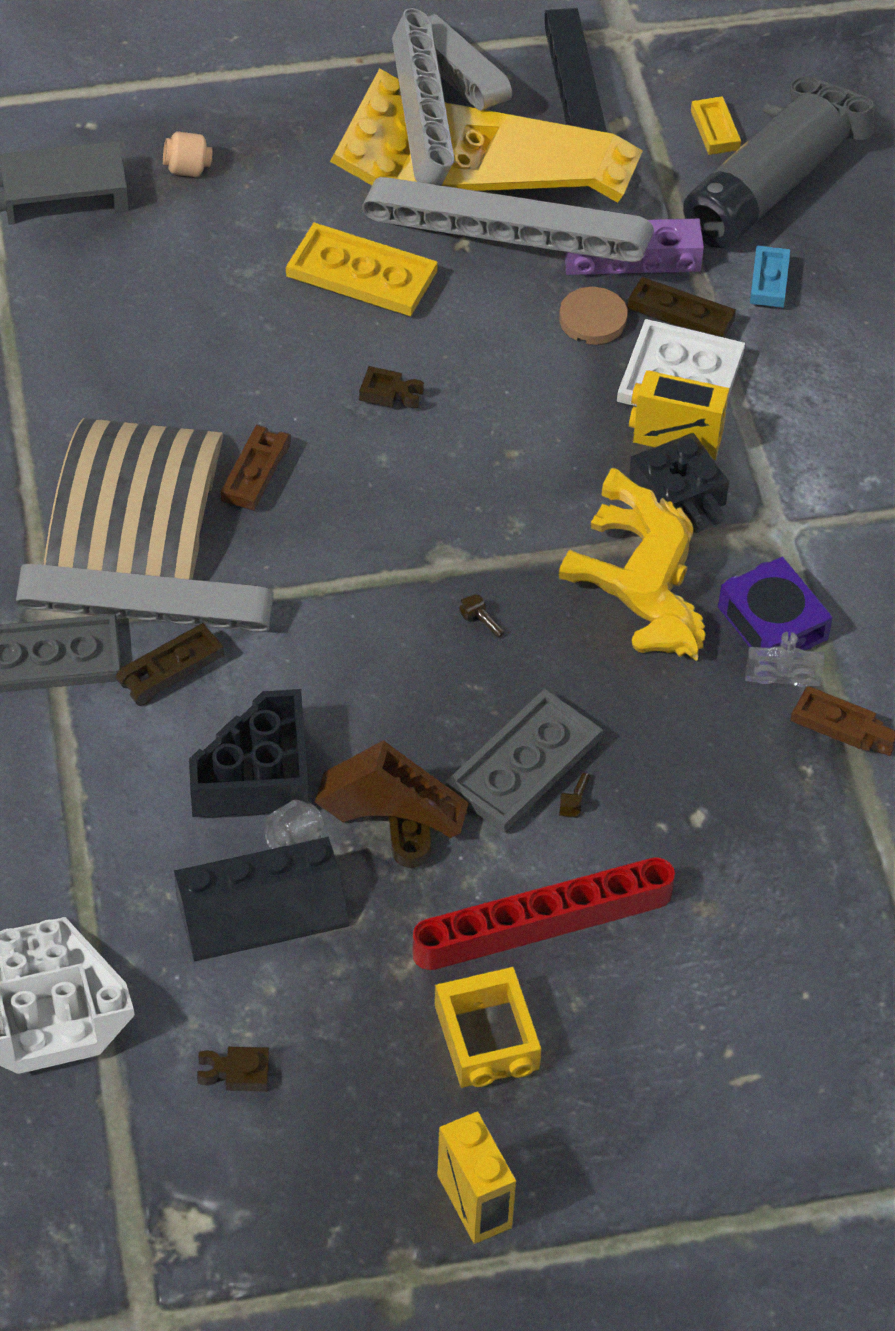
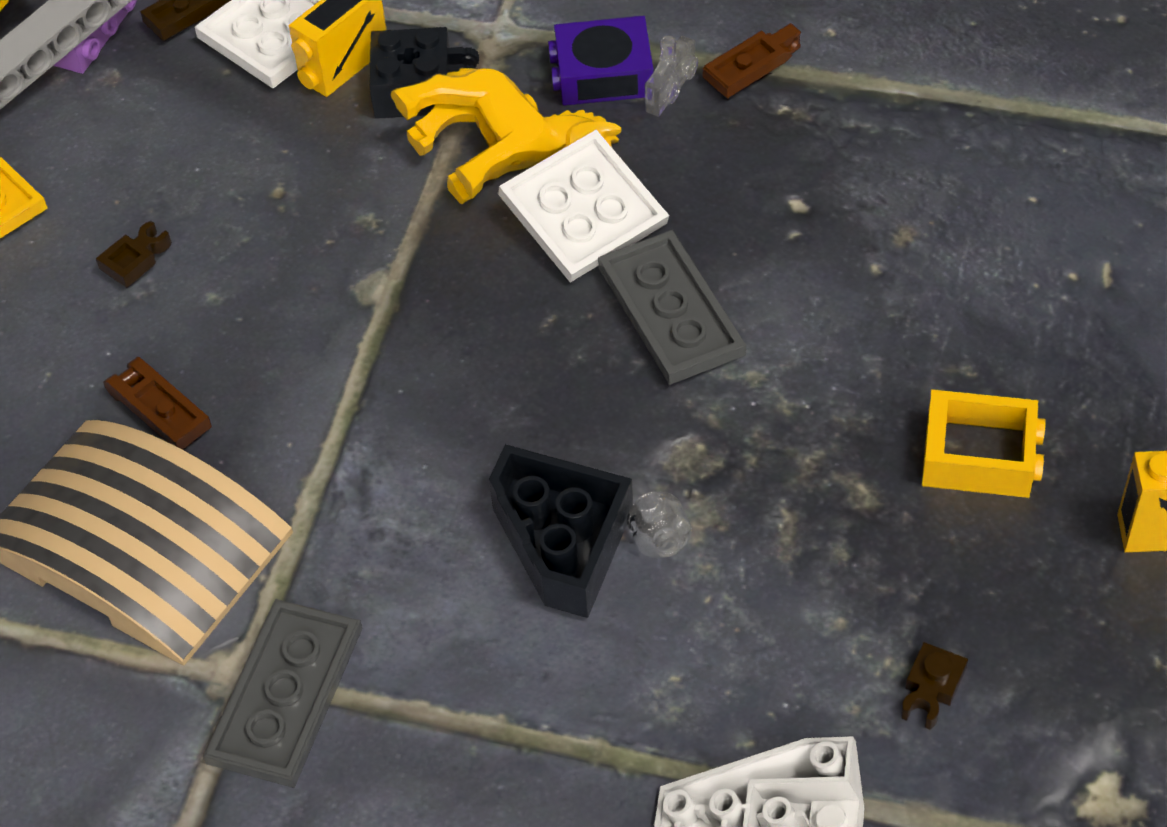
camera: 60 degrees left, 0 degrees up
light grey beam [16,564,274,632] -> none
dark brown plate [116,623,224,706] -> none
black slope [174,836,349,962] -> none
reddish brown arch [315,740,469,838] -> none
dark brown plate [388,816,431,868] -> none
red beam [412,857,675,970] -> none
dark brown hand [459,594,505,638] -> none
medium nougat tile [559,286,628,345] -> none
dark brown hand [559,772,590,817] -> none
none -> white plate [498,130,669,283]

